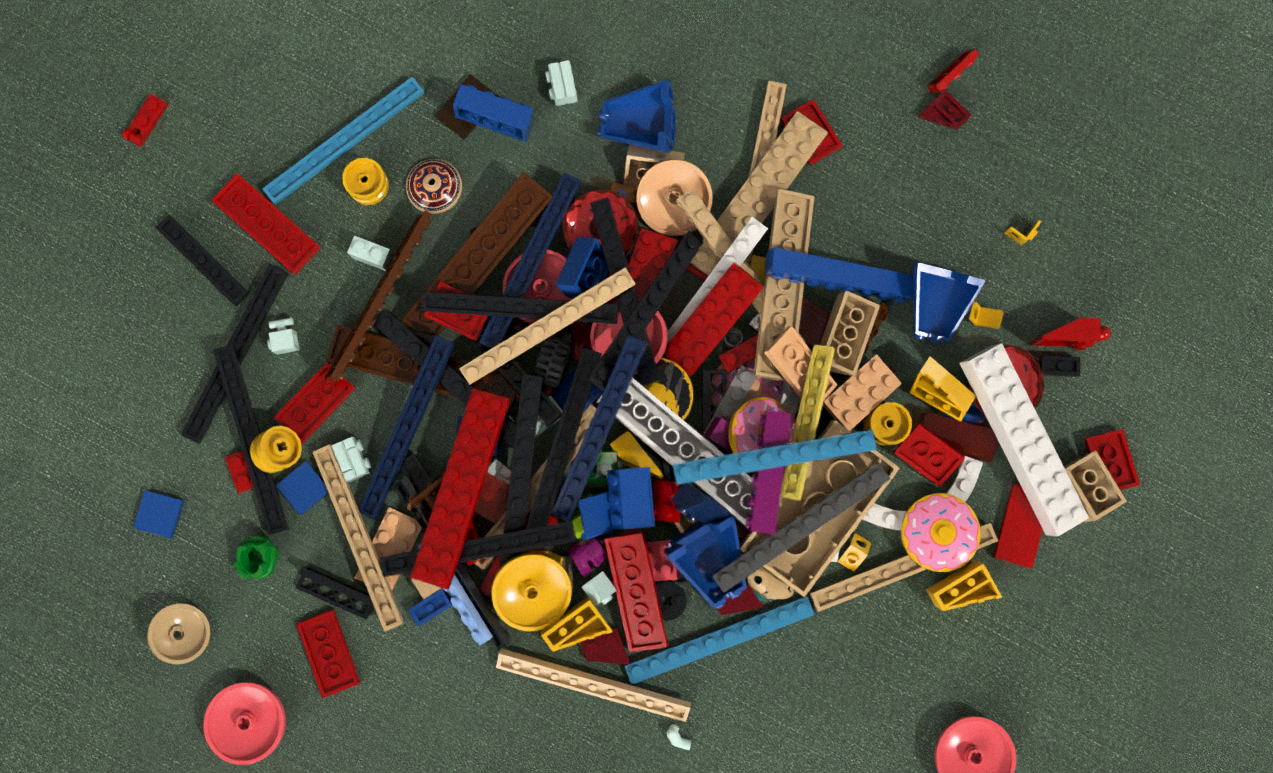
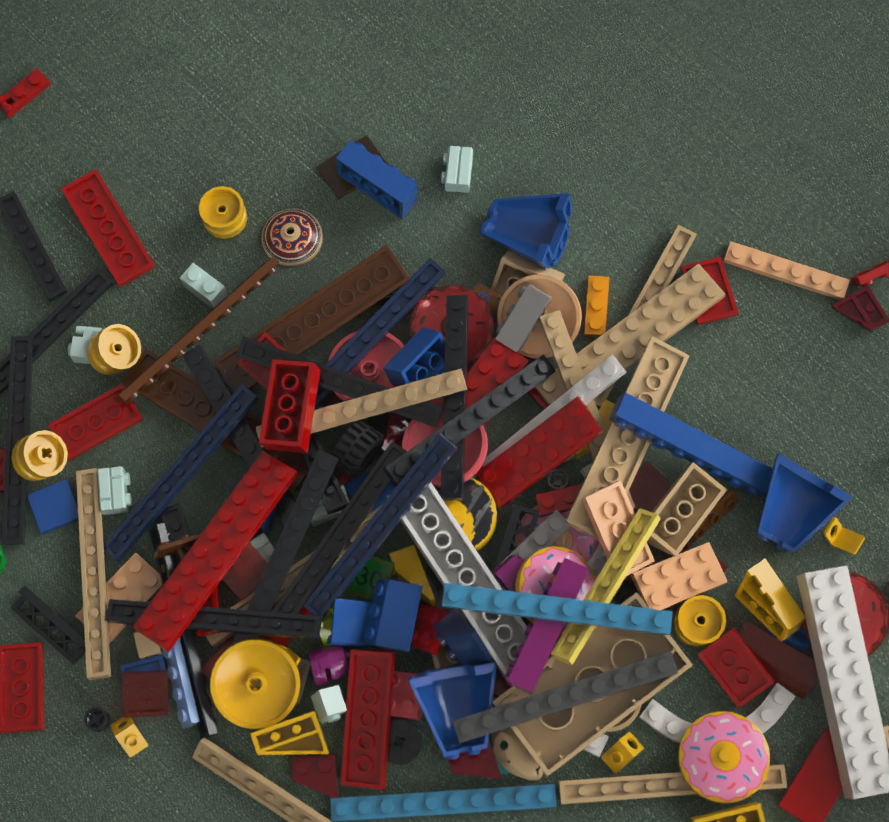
camera: 25 degrees right, 10 degrees down
dark azure plate [263,77,425,205] -> none
none -> black wheel [84,707,110,732]
none -> yellow wheel [86,324,141,375]
none -> yellow bracket [111,713,148,757]
none -> clear red plate [122,670,169,717]
none -> red brick [259,359,321,453]
none -> light grey brick [496,284,553,352]
none -> light orange plate [584,275,609,338]
none -> light nougat plate [723,241,850,300]

